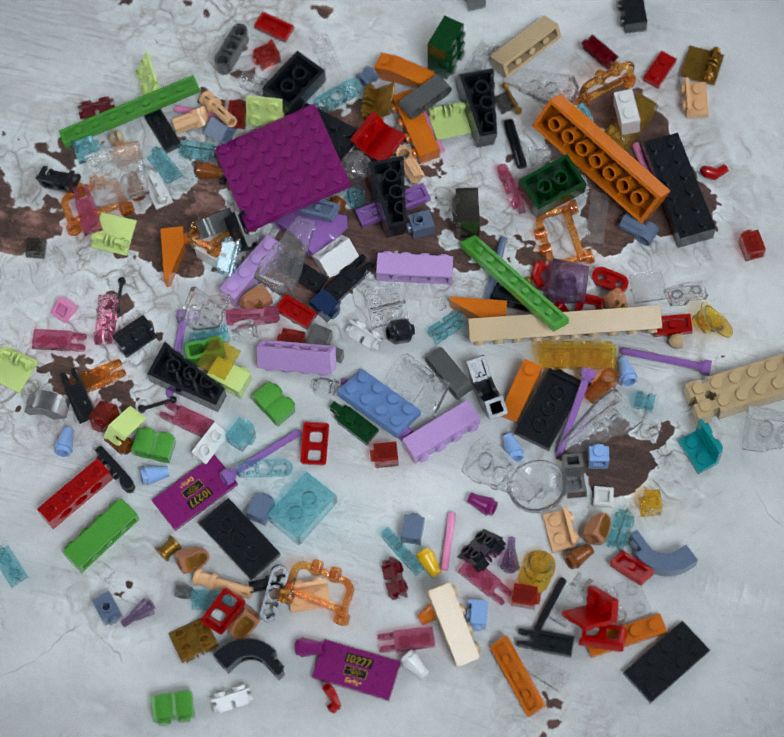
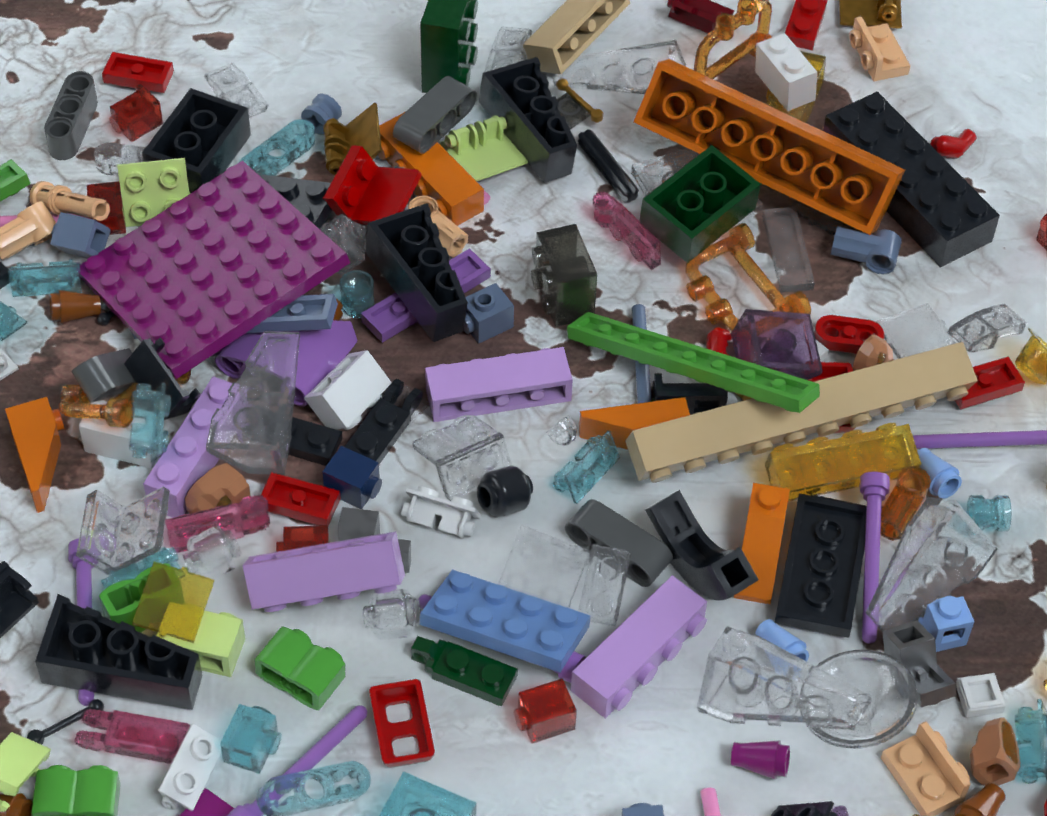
camera: 20 degrees left, 15 degrees down
orange slope [374,53,435,87] -> none
tan hinge [669,333,683,349] -> none

